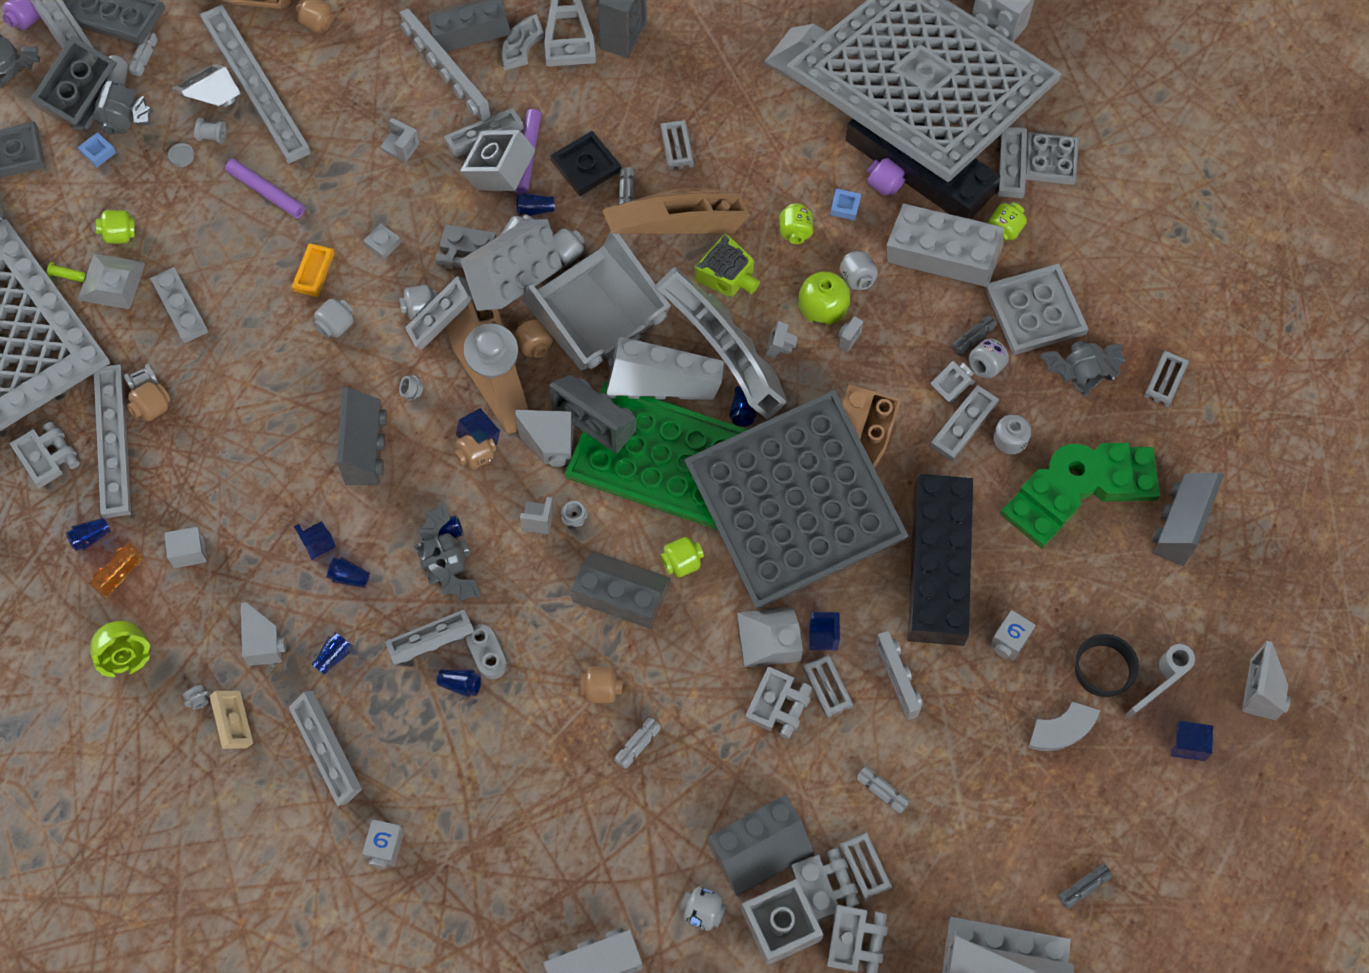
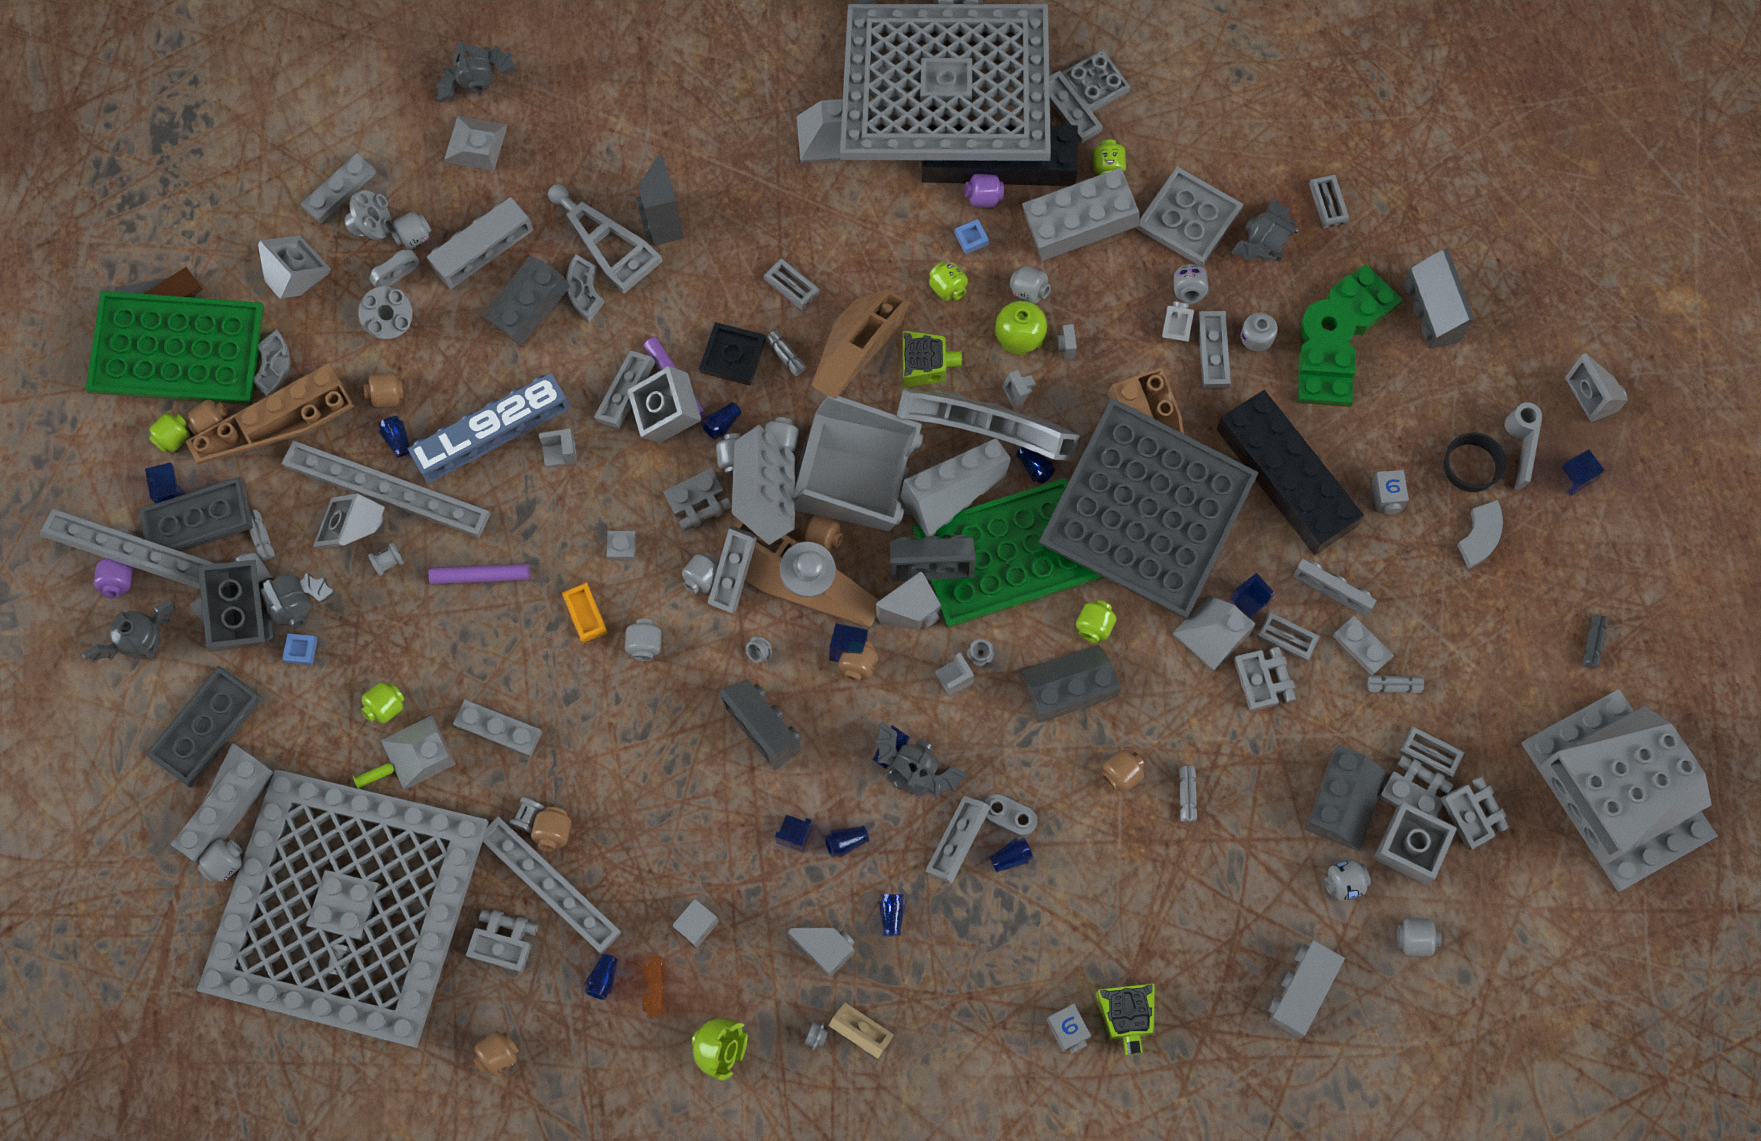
camera: 35 degrees left, 5 degrees up
light grey piece [168,143,194,167] -> none
light grey plate [289,690,362,806] -> none
light grey plate [400,8,491,122] -> none
dark grey axle [952,315,997,355] -> none
none -> clear blue cone [378,416,410,458]
none -> sand blue brick [408,373,570,484]
none -> torso [1096,984,1155,1056]
none -> light grey plate [1332,616,1394,676]

